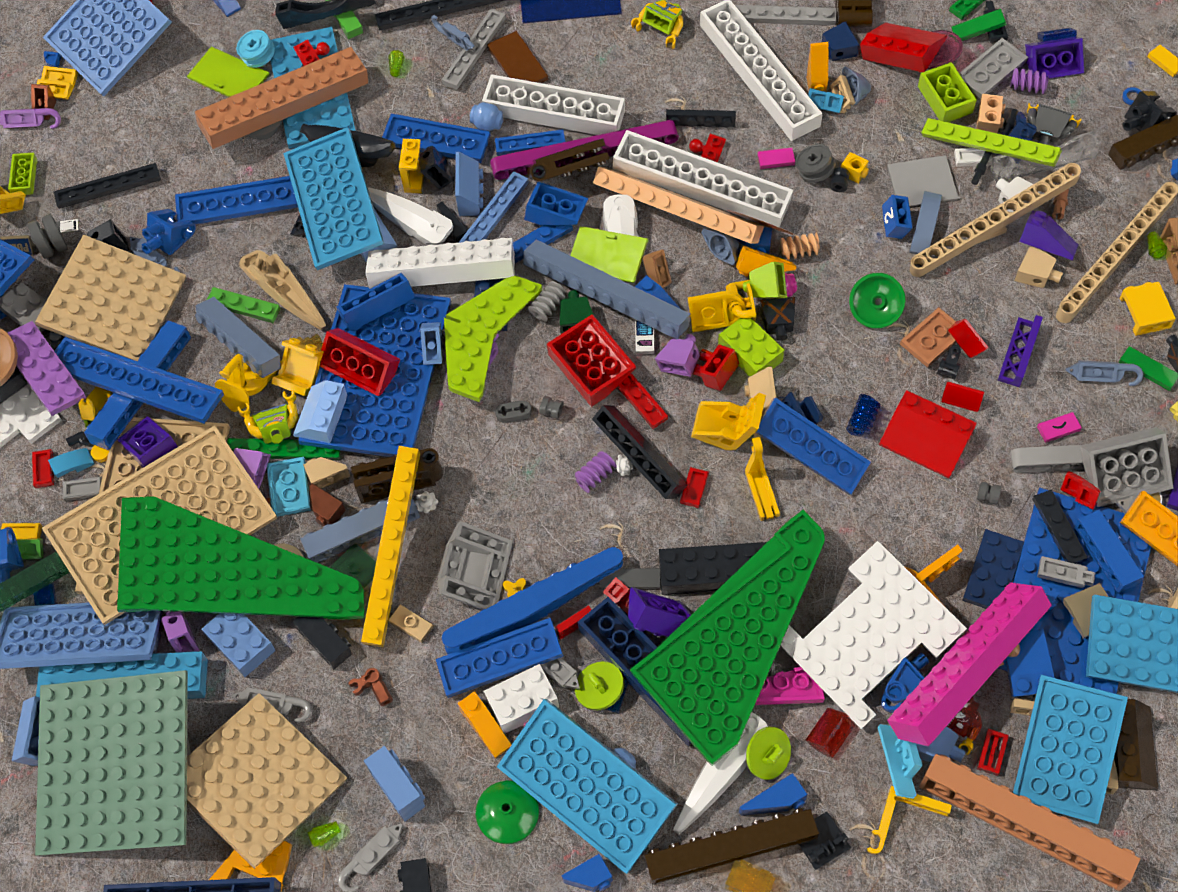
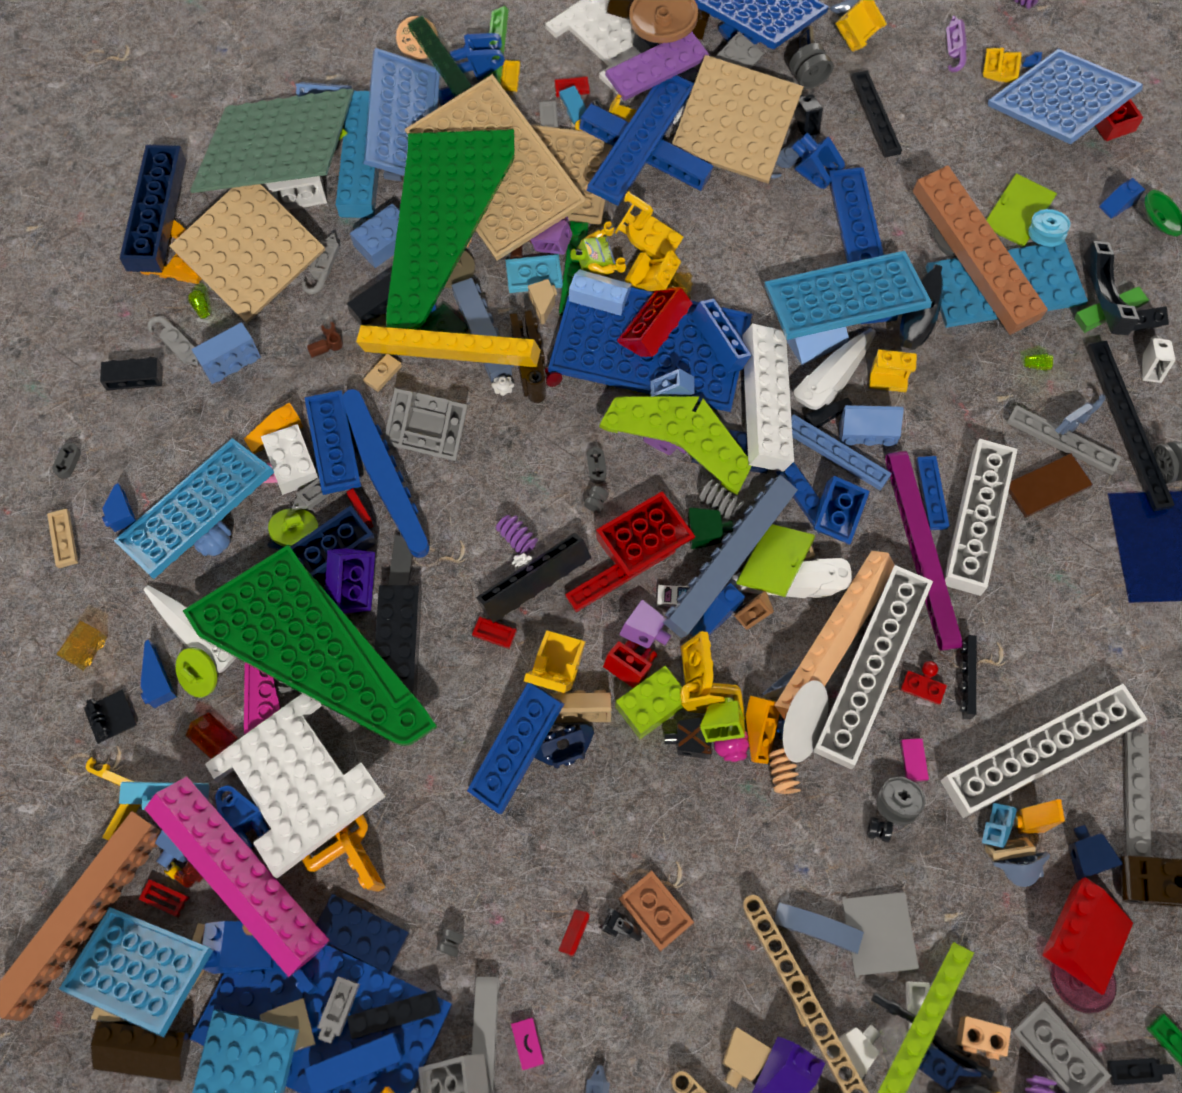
camera: 90 degrees right, 5 degrees up
lime piece [8,153,37,195] -> none
copper slope [31,84,57,120] -> none
white sticker [56,219,78,233] -> none
dark purple slope [117,416,178,468] -> none
medium lavender torso [162,611,199,653] -> none
sand blue brick [195,297,281,378] -> none
bright green plate [207,287,281,324] -> none
tan piece [239,250,326,330] -> none
red plate [293,39,330,66] -> none
copper slope [310,483,346,526] -> none
blue plate [382,113,491,163] -> none
black torso [419,146,454,190] -> none
medium blue hair [470,102,503,131] -> none
green dish [475,780,539,844] -> none
yellow piece [503,578,526,597] -> none
dark brown hinge [527,138,610,181] -> none
red slope [603,577,630,614] -> none
torso [631,0,683,49] -> none
dark brown brick [644,808,819,885] -> none
yellow hinge [745,437,780,521] -> none
yellow brick [841,152,869,184] -> none
clear blue piece [846,394,881,437] -> none
green dish [849,273,906,329] -> none
red slope [879,390,977,479] -> none
blue brick [882,195,913,239] -> none
lime brick [918,62,976,122] -> none
red slope [948,319,989,358] -> none
green tile [951,9,1006,43] -> none
dark purple fence [997,315,1043,387] -> none
red slope [1060,471,1101,509] -> none

